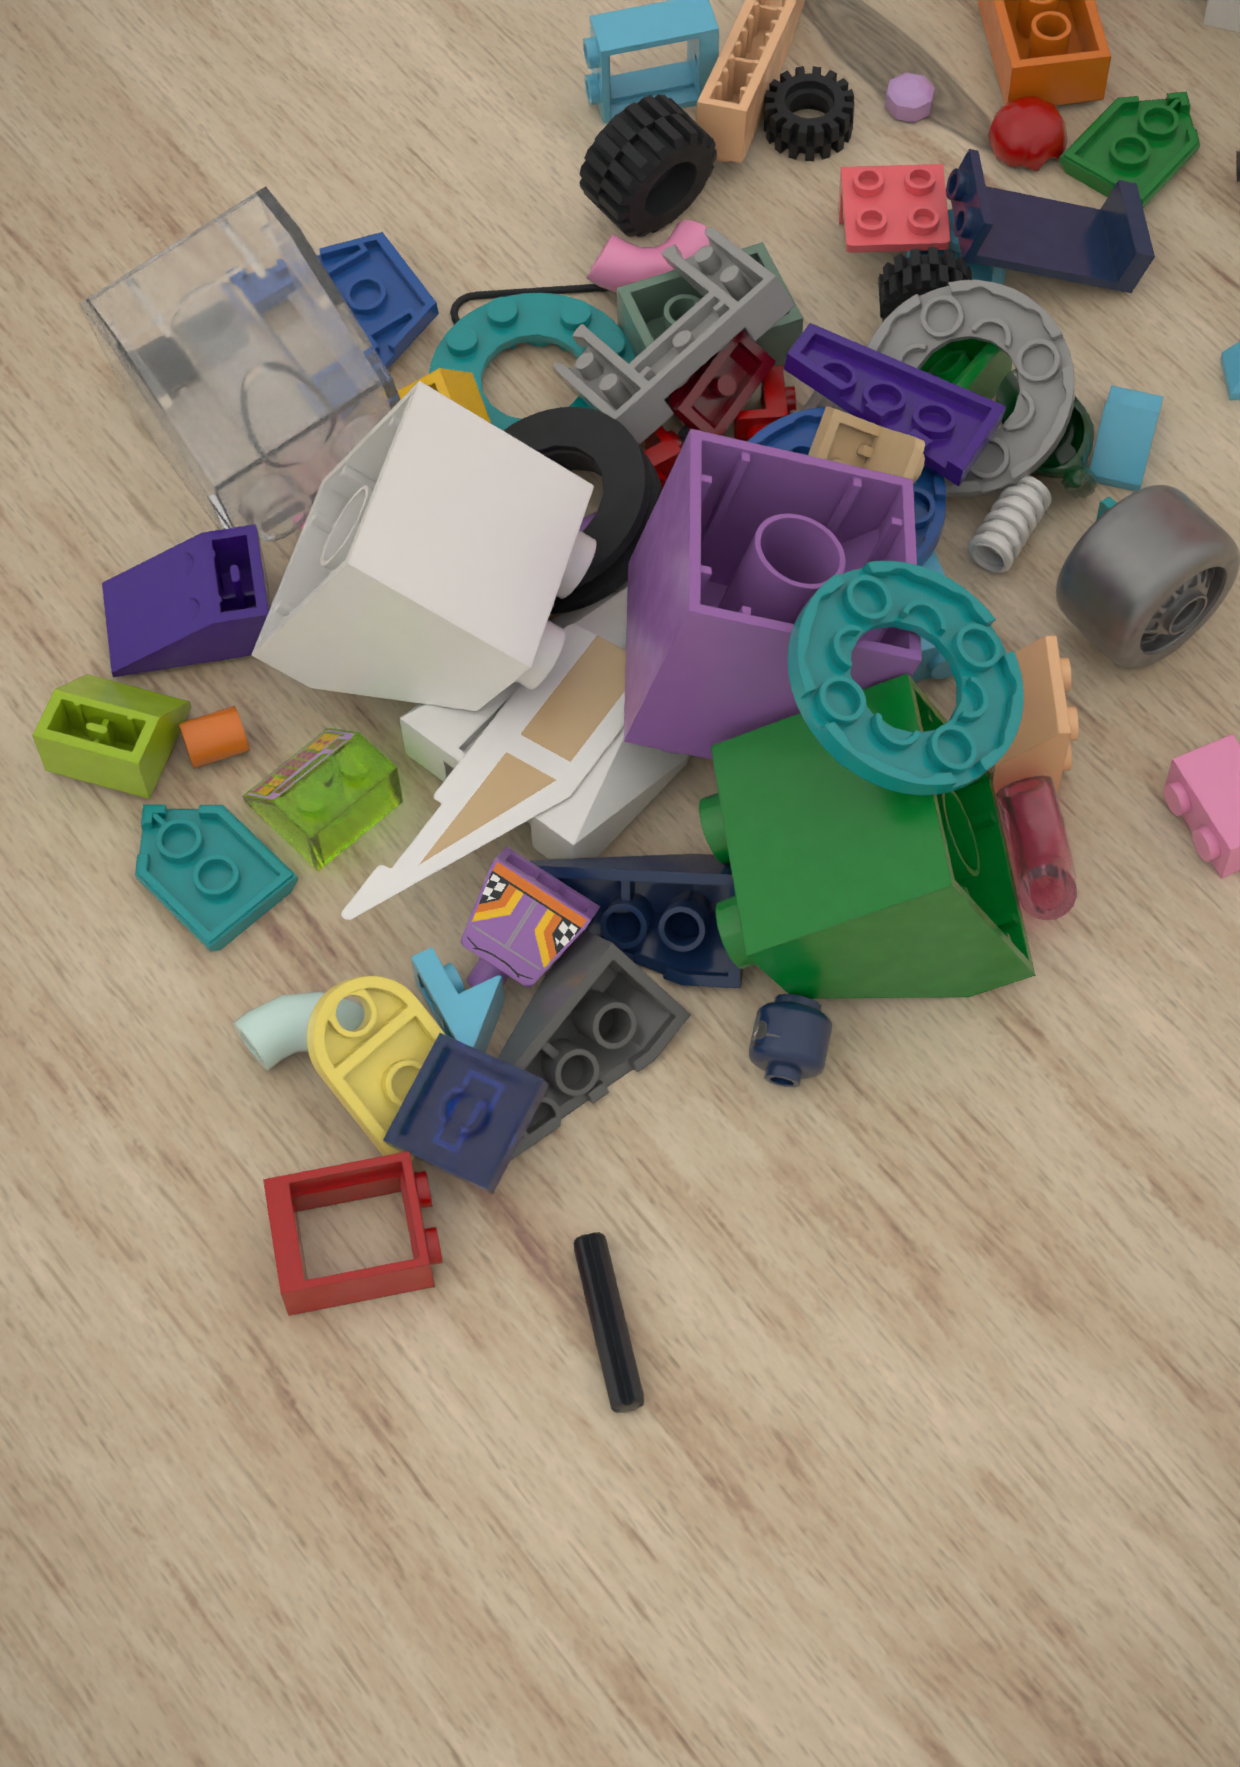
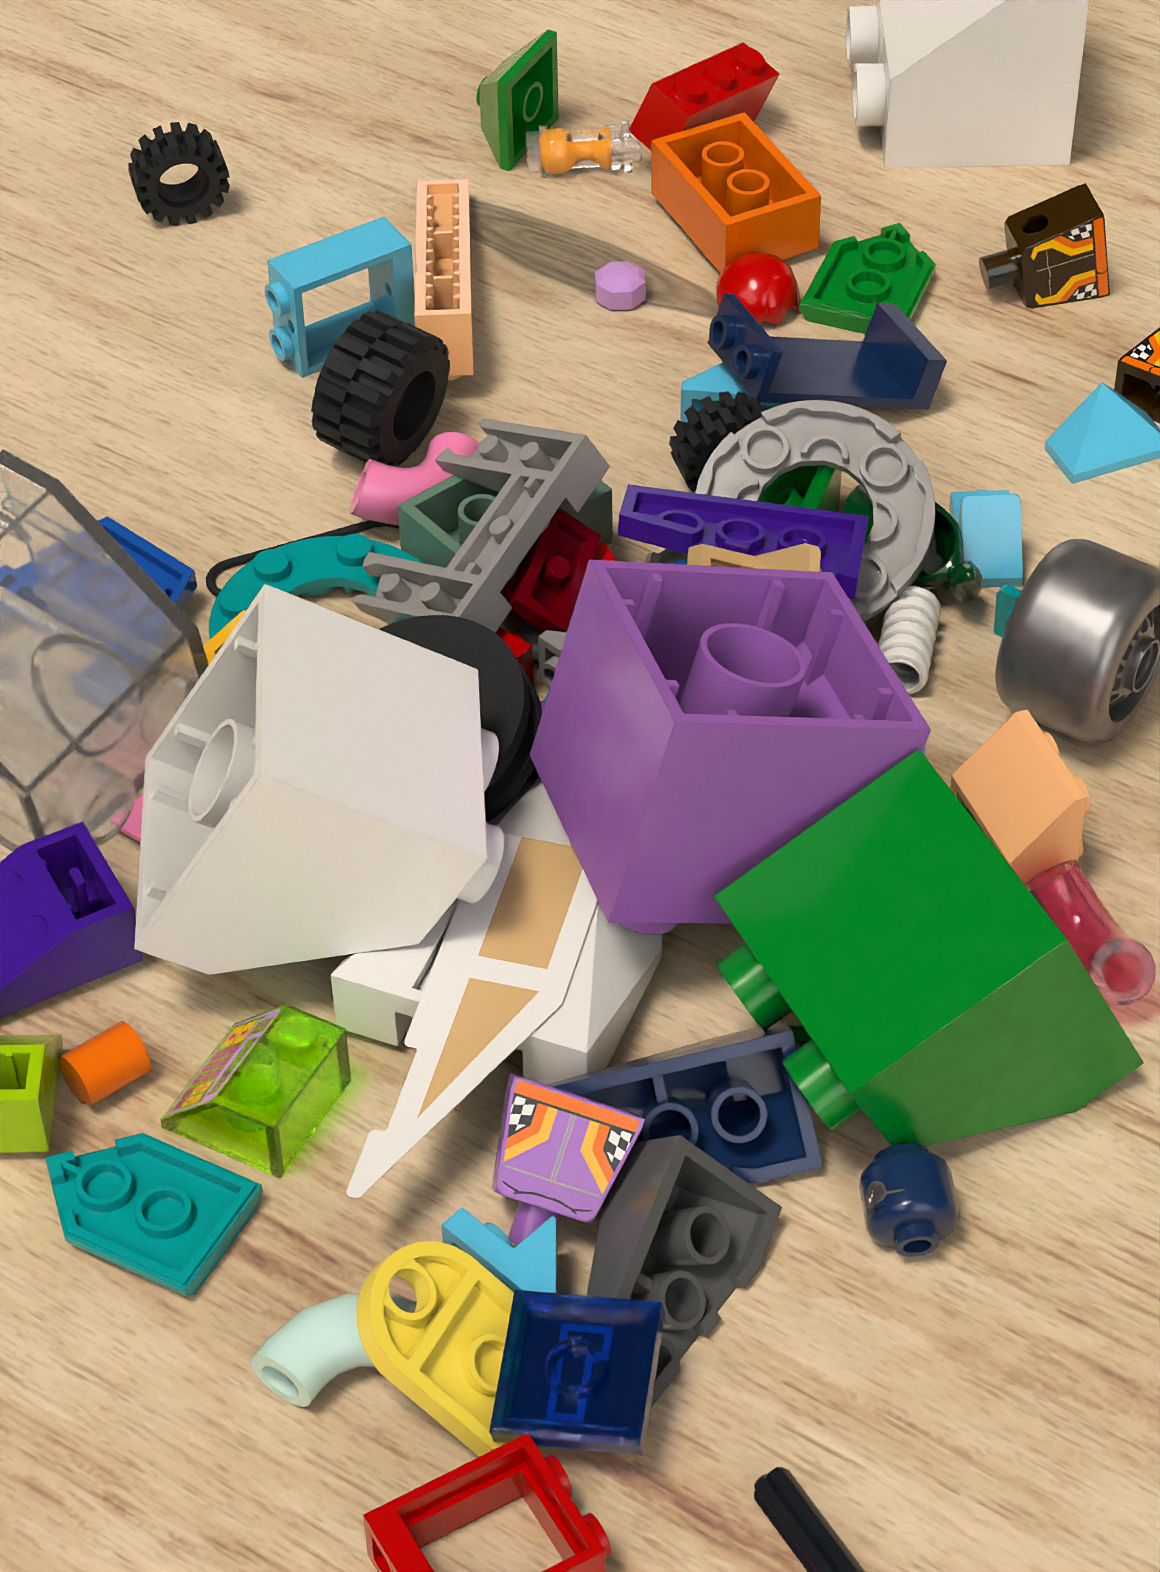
camera: 20 degrees left, 15 degrees down
black tyre [764,66,855,161] -> none
teal plate [787,561,1024,795] -> none
coral bracket [838,164,950,253] -> none

